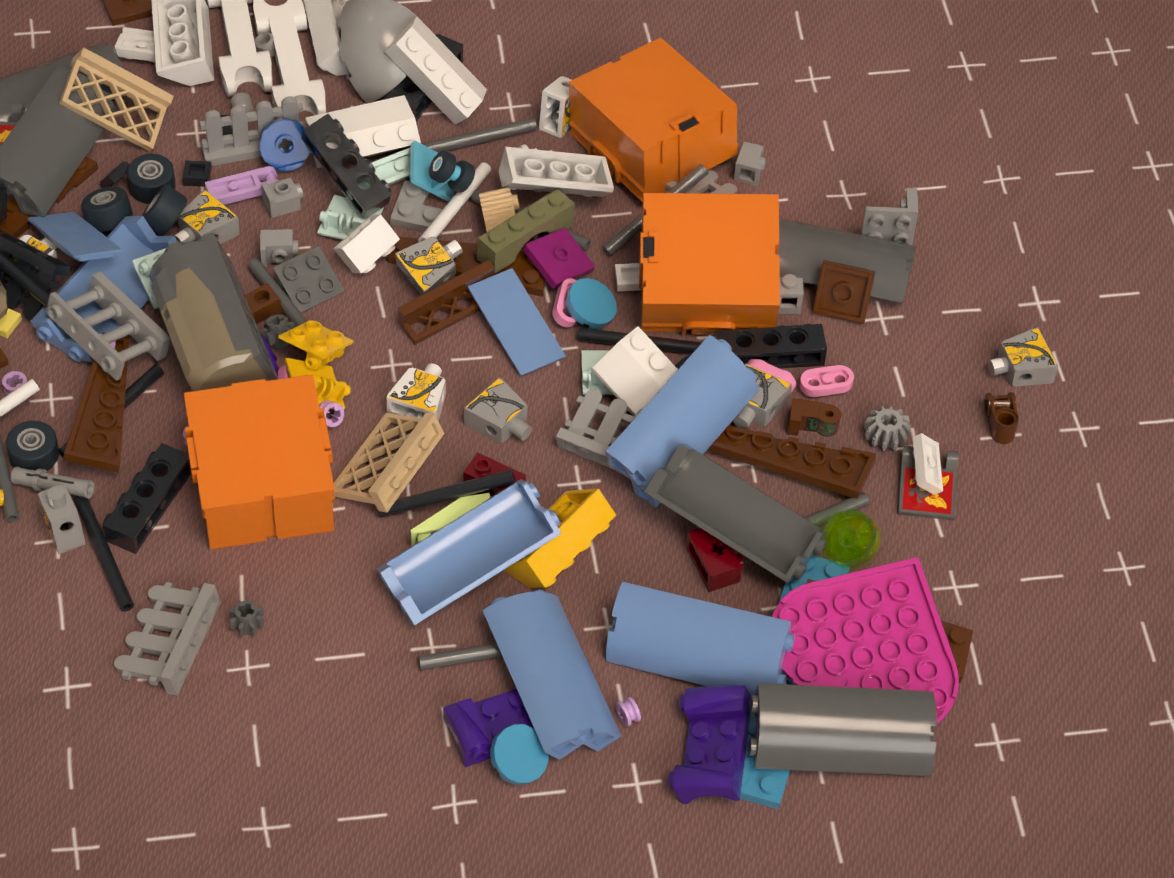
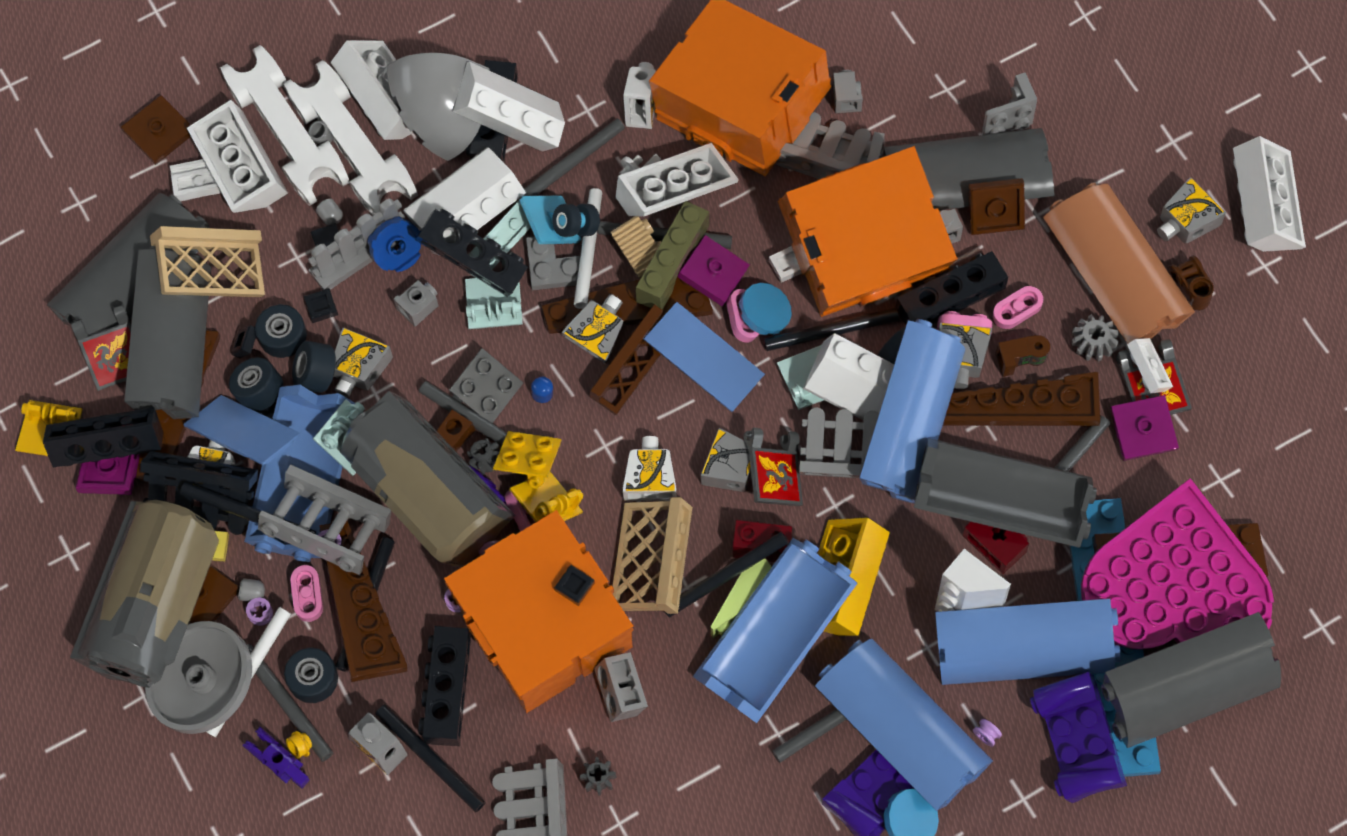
camera: 15 degrees left, 15 degrees up
light grey pin [11,466,95,499] -> none
lavender plate [205,166,280,205] -> none
light grey brick [260,229,299,267] -> none
lavender bush [319,400,344,427] -> none
white brick [333,214,400,274] -> none
dark grey piece [602,164,709,256] -> none
clear neon green cylinder [824,509,881,567] -> none
none -> light grey piece [238,578,265,602]
none -> bright pink plate [290,565,323,622]
none -> blue piece [531,377,553,403]
none -> black tile [554,565,595,606]
none -> light grey brick [594,652,648,722]
none -> flag [744,427,803,506]
none -> white slope [935,549,1011,612]
none -> nougat cylinder [1043,183,1195,344]
none -> magenta plate [1110,395,1179,461]
none -> white slope [1233,136,1306,252]

